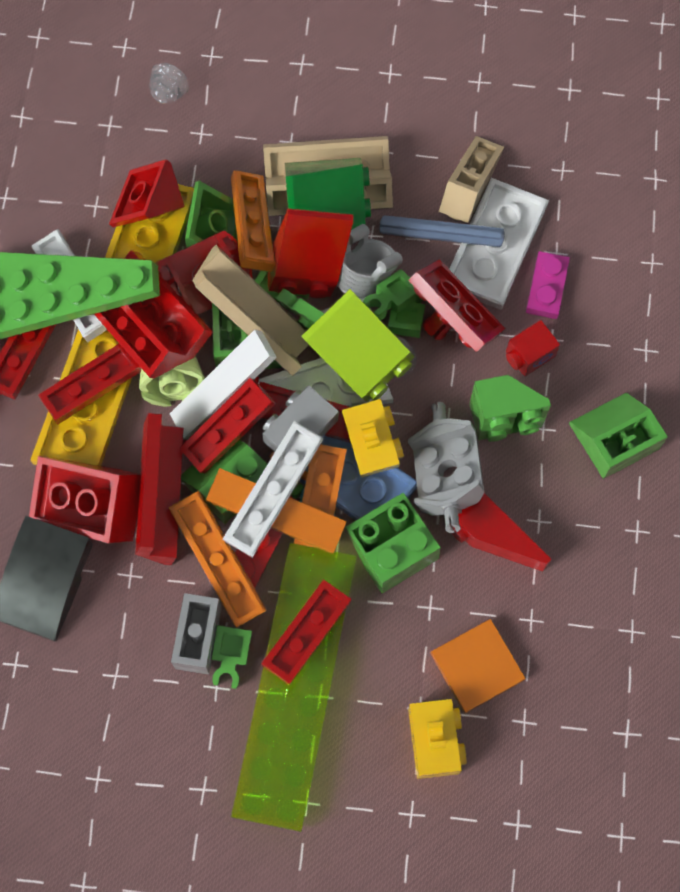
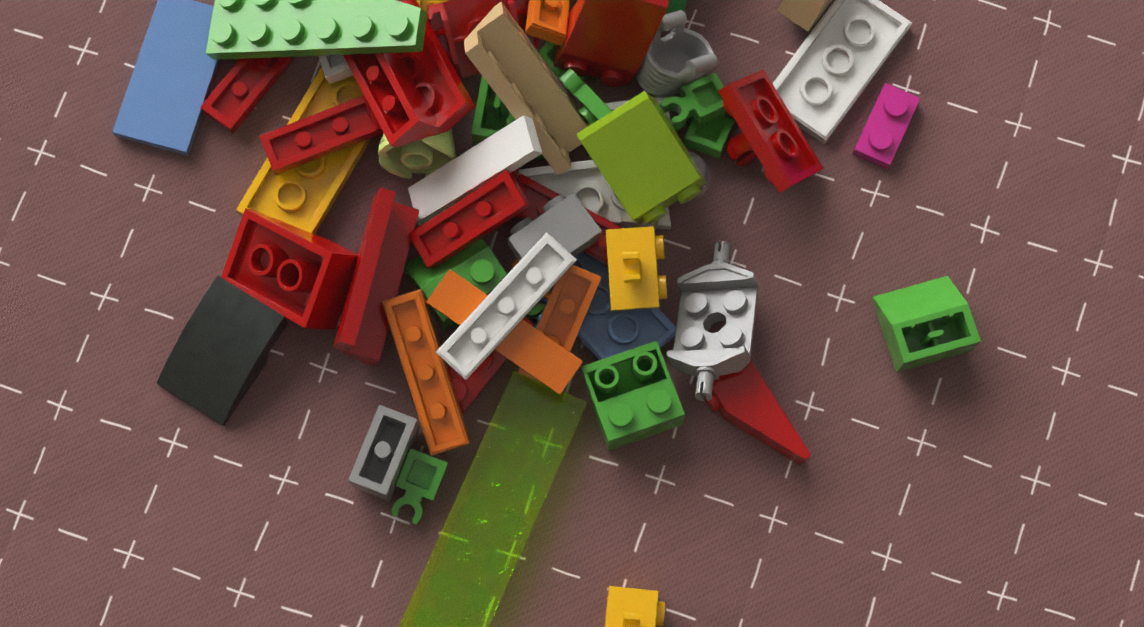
camera: 10 degrees right, 5 degrees up
red plate [261,579,352,686] -> none
sand blue axle [380,215,505,247] -> none
orange tile [430,619,526,714] -> none
bright green slope [469,375,551,442] -> none
red brick [506,320,560,377] -> none

